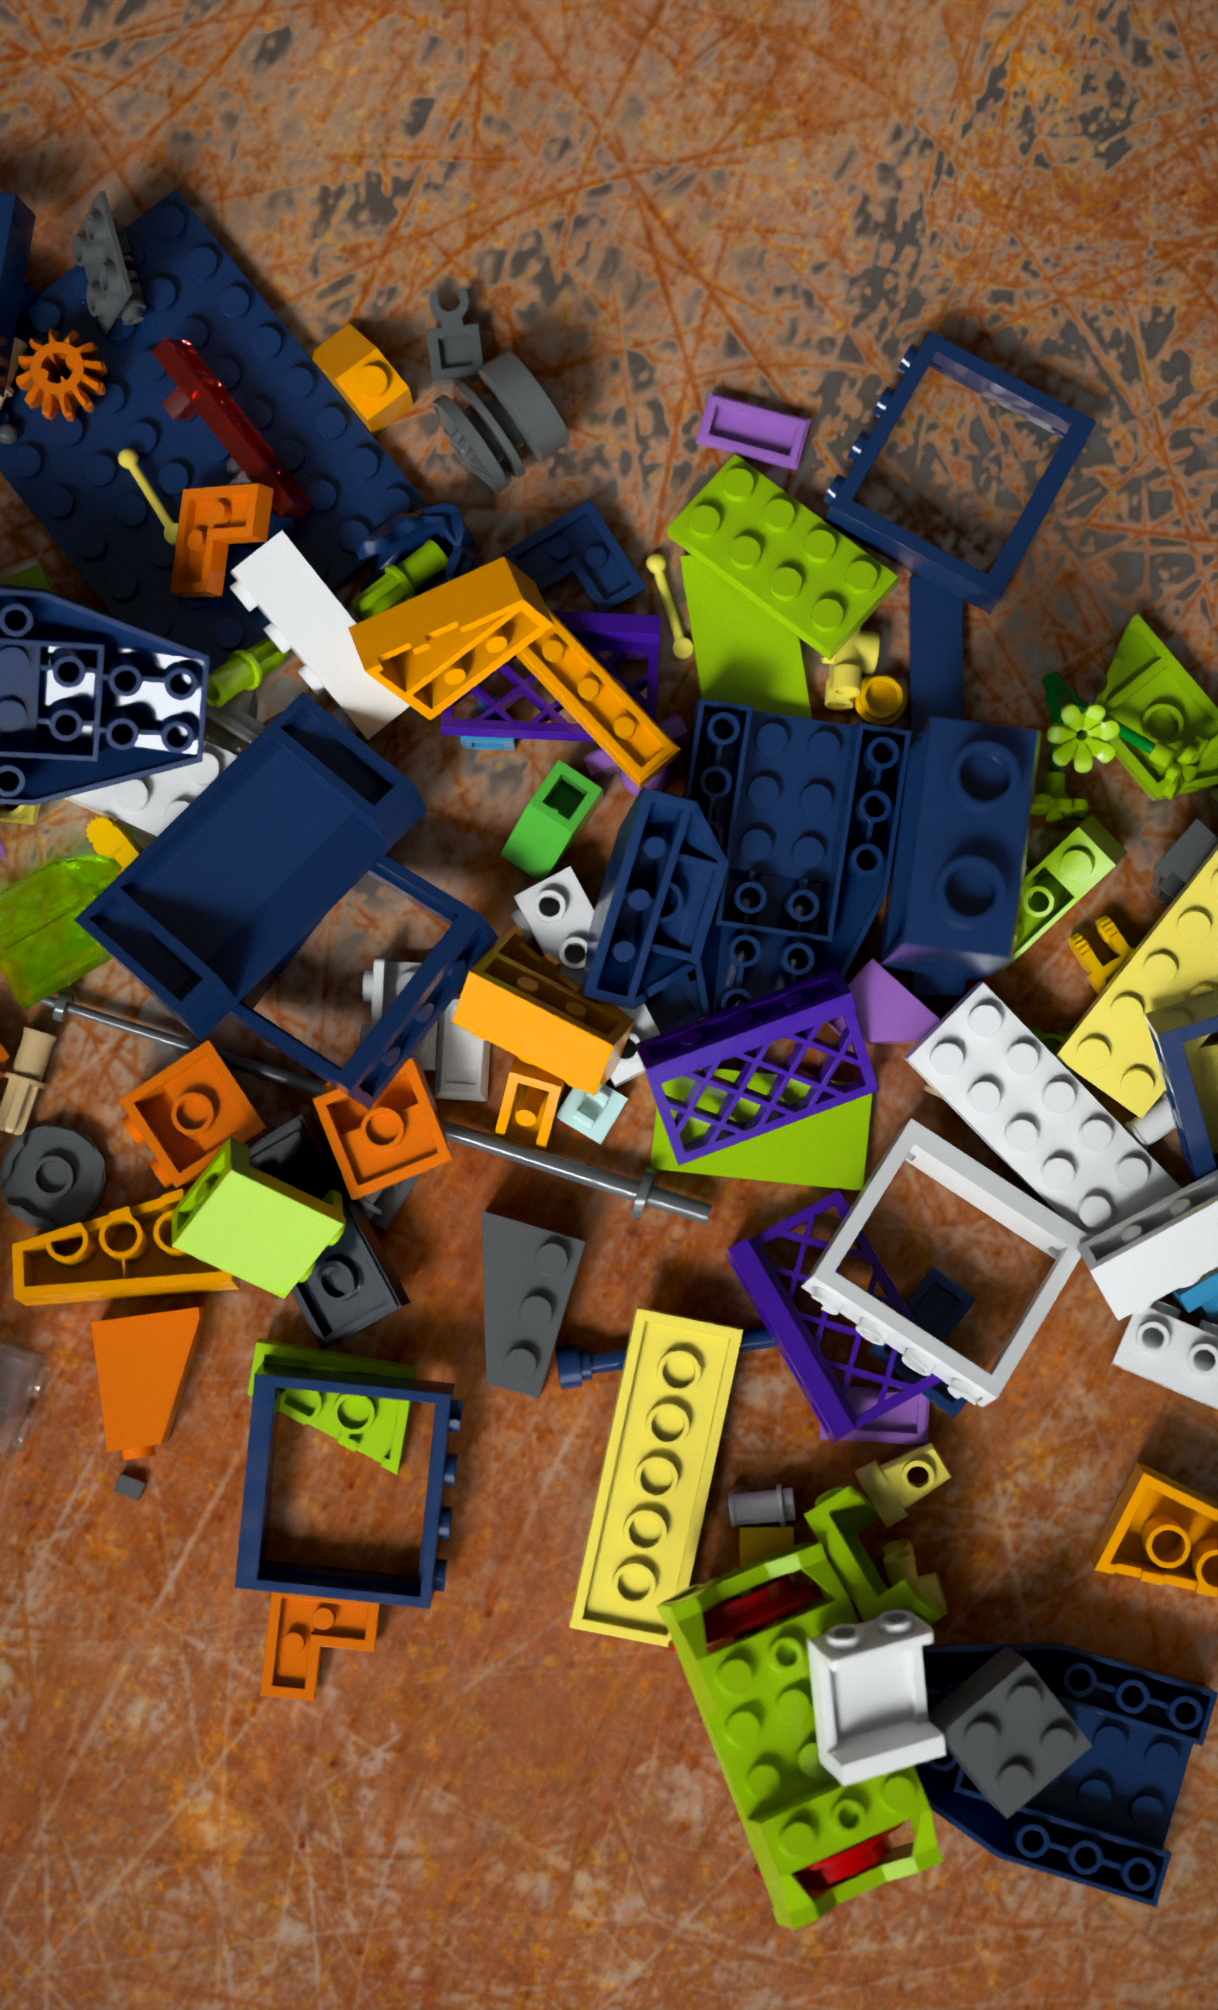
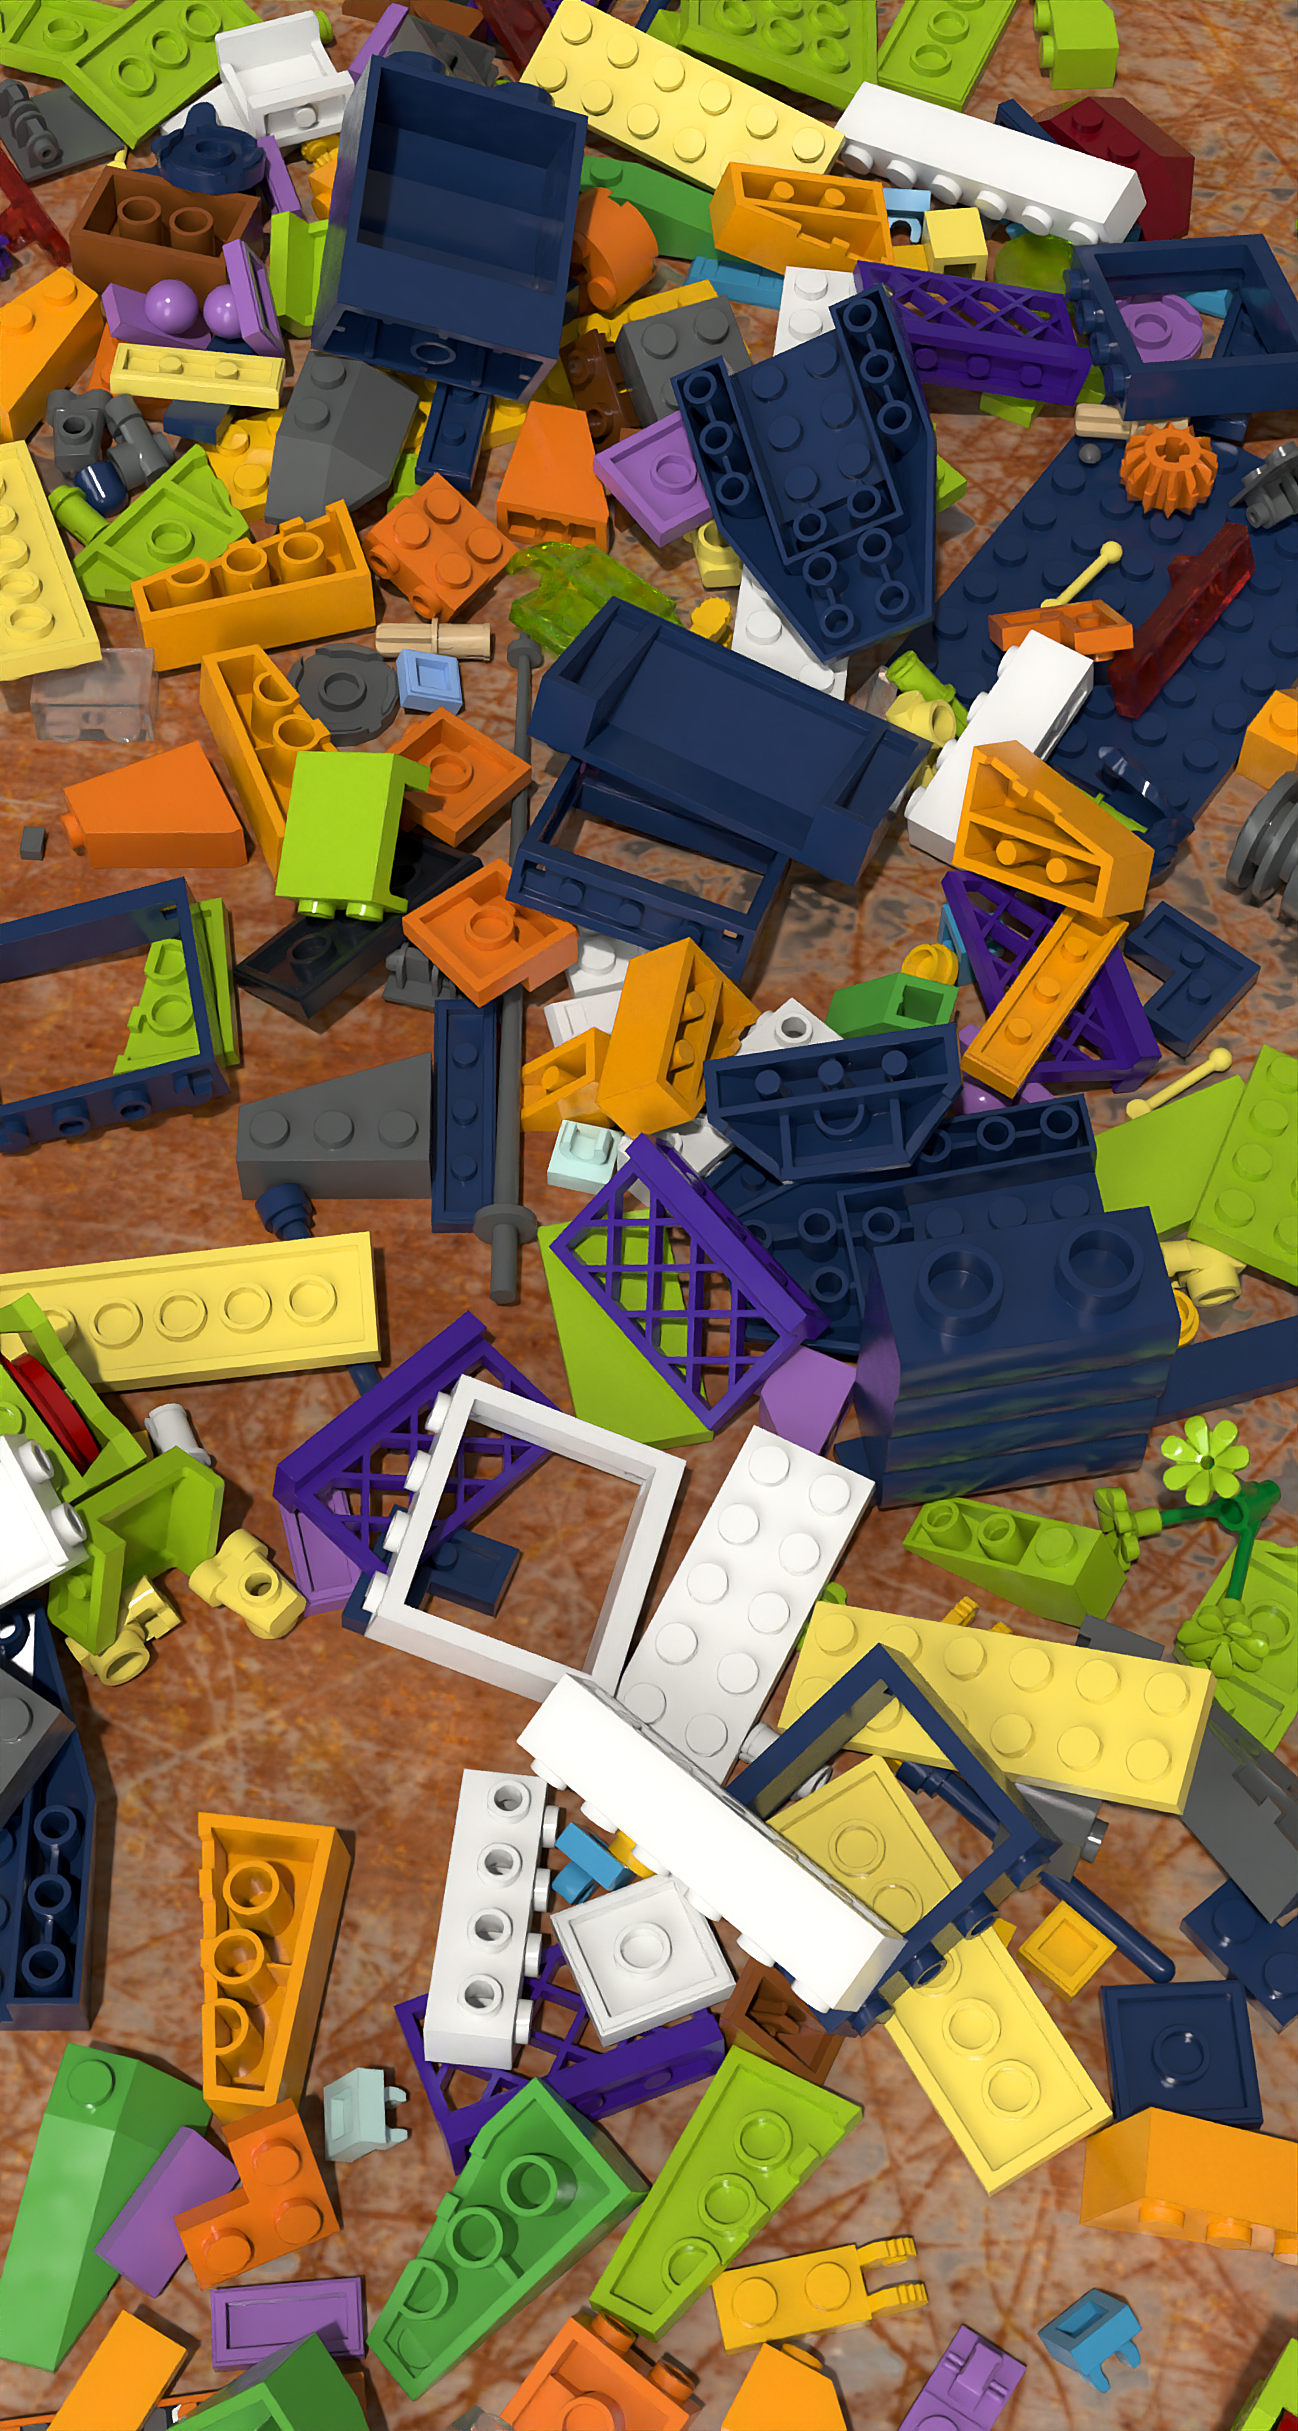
camera: 70 degrees right, 25 degrees down
none -> light blue tile [396,648,463,716]
none -> dark blue tile [431,999,497,1233]
none -> light yellow plate [885,690,956,791]
none -> yellow plate [901,944,959,986]

